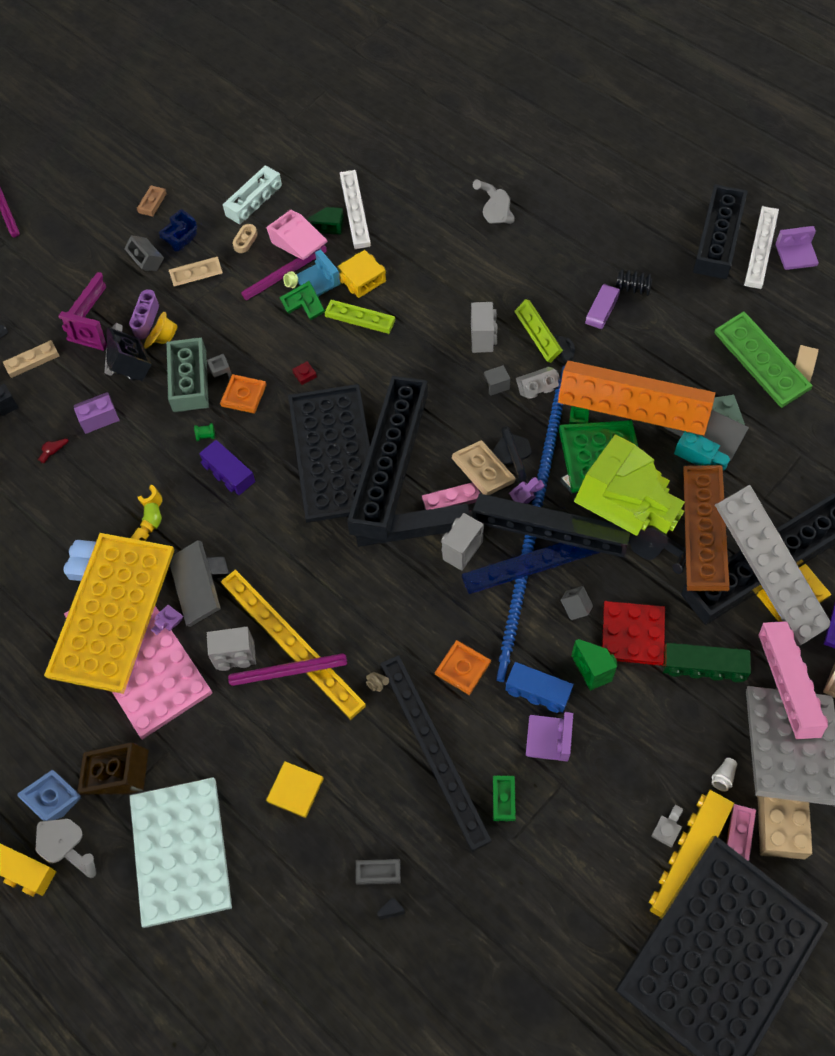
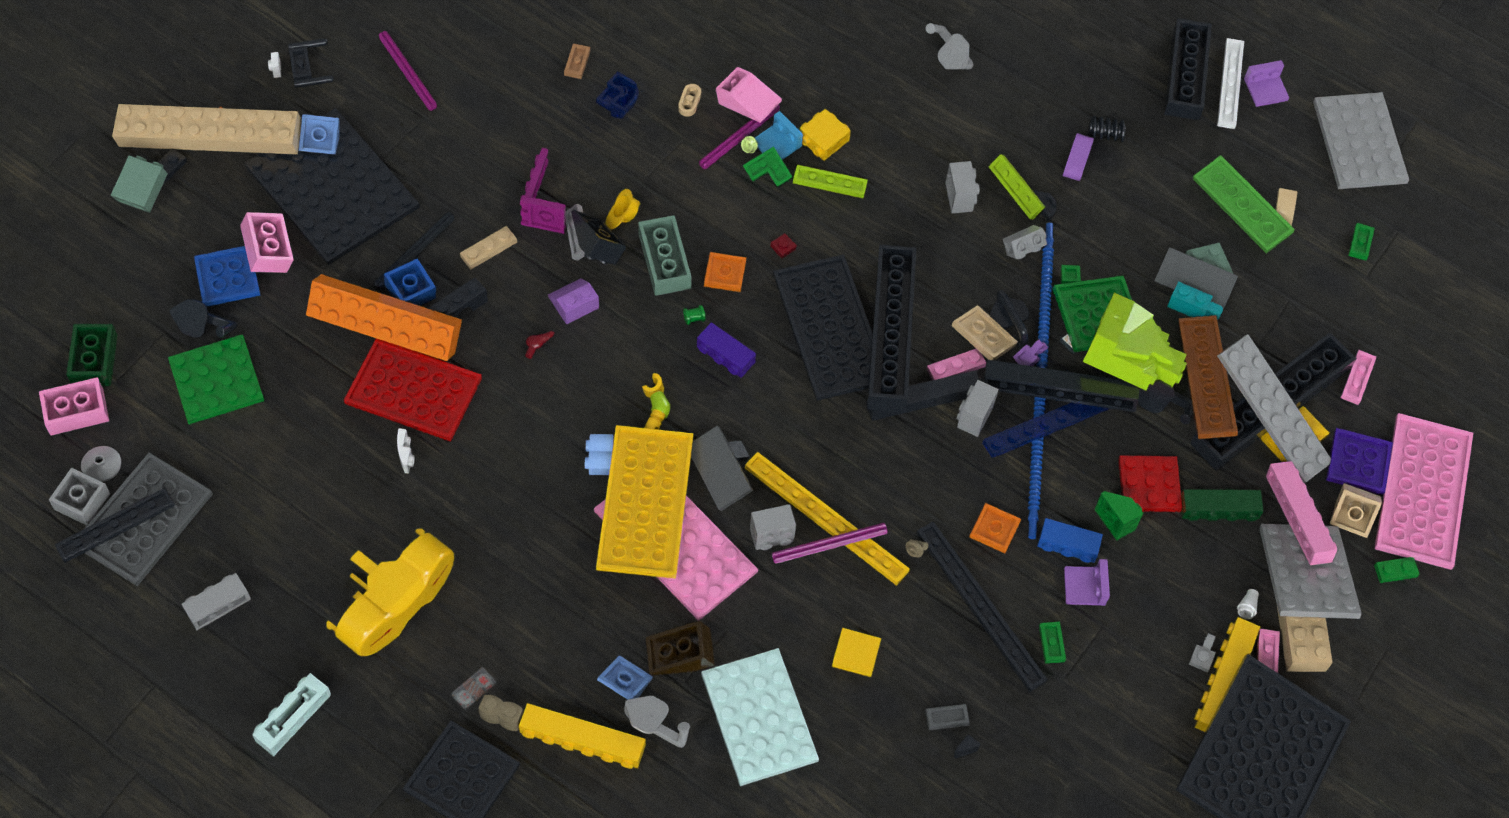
camera: 15 degrees left, 0 degrees up
dark grey brick [124,235,164,271] -> none
medium lavender beam [130,290,159,339] -> none
medium lavender plate [151,605,184,635] -> none
tan plate [169,256,222,286] -> none
dark grey panel [207,354,232,380] -> none
light aqua brick [223,165,282,224] -> none
dark green slope [307,207,344,235] -> none
white plate [340,170,371,249] -> none
dark grey panel [484,365,510,395] -> none
orange brick [558,361,715,436] -> none
dark grey panel [561,586,593,620] -> none

